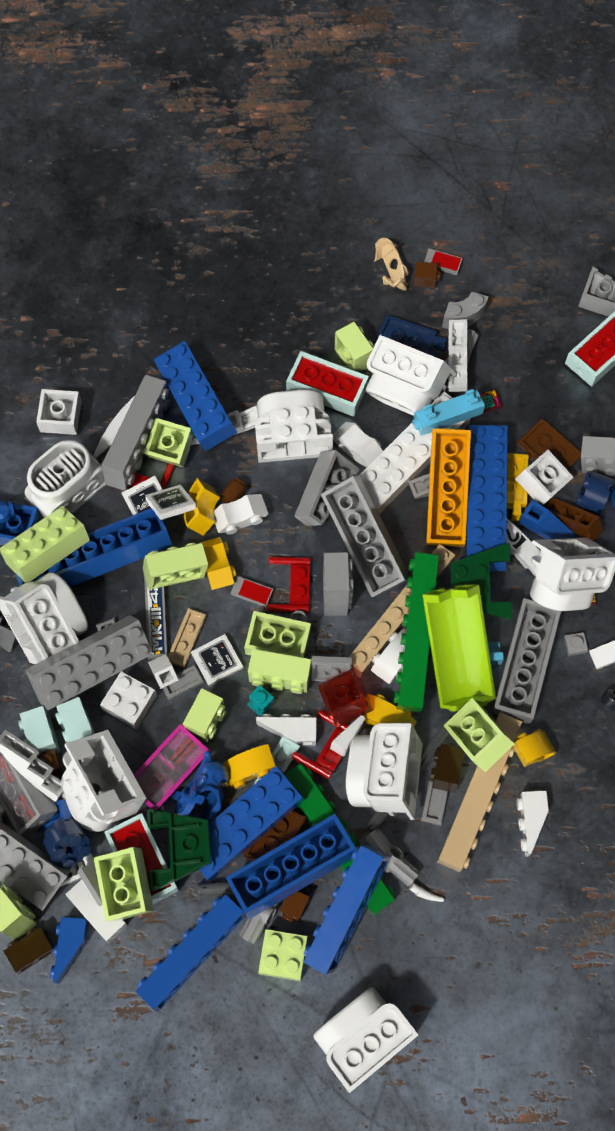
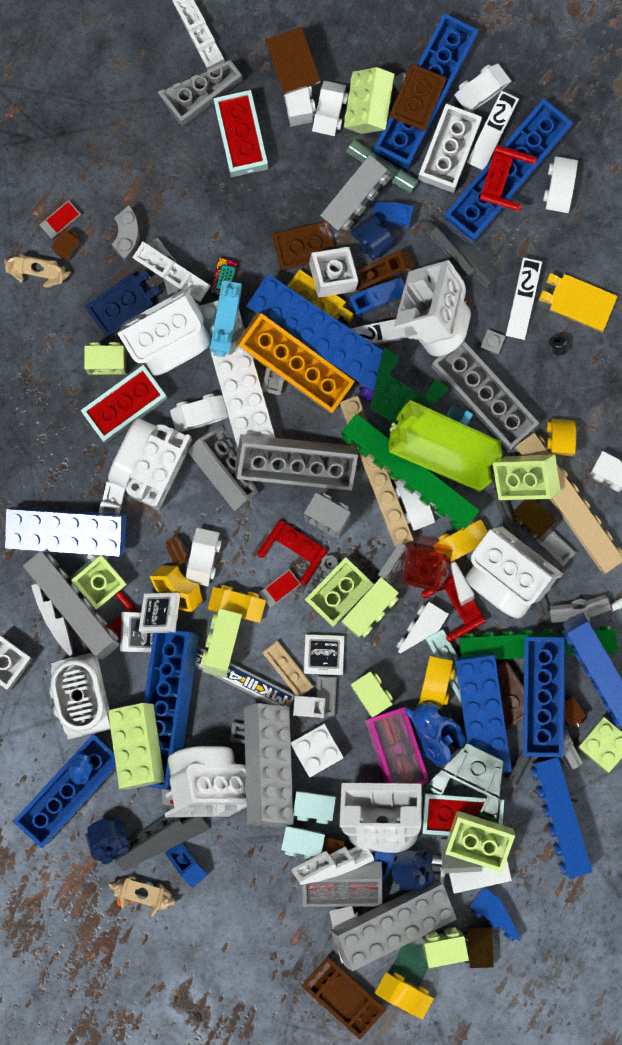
camera: 55 degrees left, 15 degrees up
teal brick [247,685,275,716] -> none

